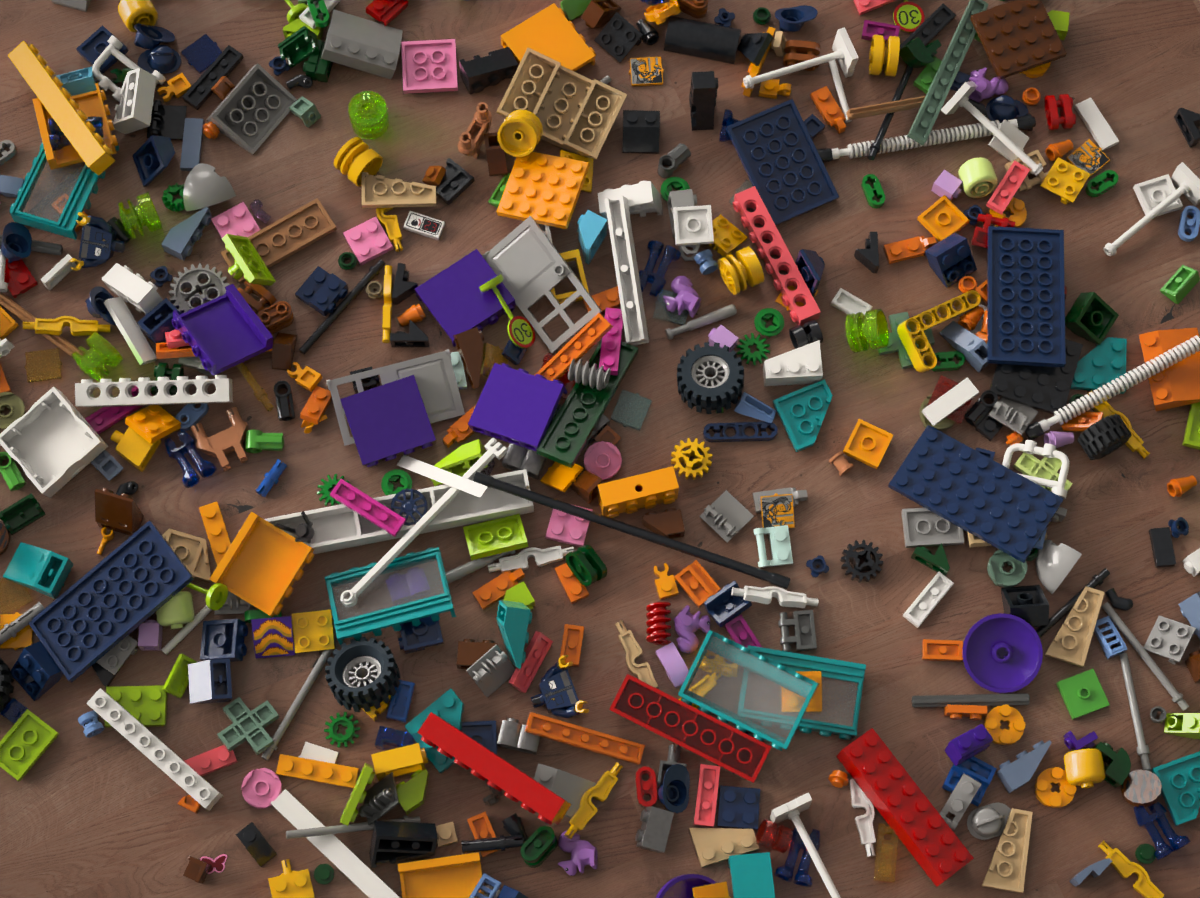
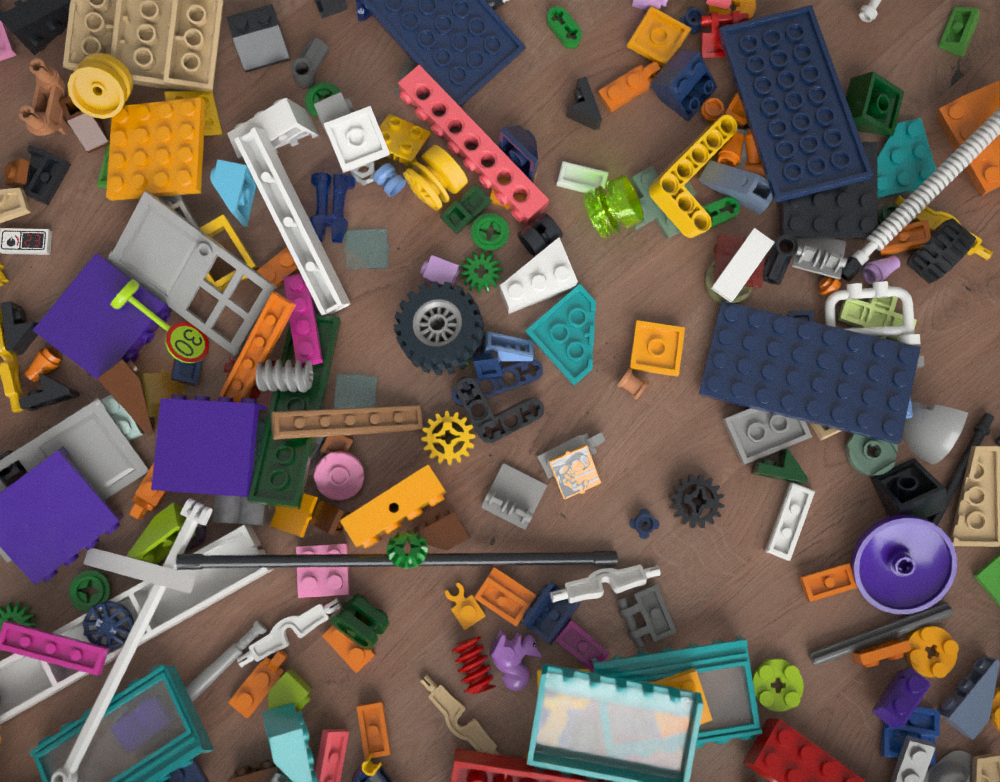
camera: 20 degrees left, 10 degrees up
lime plate [463,513,528,560] -> none
lavender slope [656,642,689,689] -> none
medium lavender animal [663,276,701,318] -> none
light grey piece [665,304,737,340] -> none
light aqua plate [753,525,793,568] -> none
black plate [975,414,1003,441] -> none
none -> medium nougat tile [271,405,423,439]
none -> green gear [386,530,428,569]
none -> dark green slope [440,184,493,234]
none -> black beam [455,376,544,443]
none -> dark blue plate [473,351,503,379]
none -> lime plate [752,658,804,712]

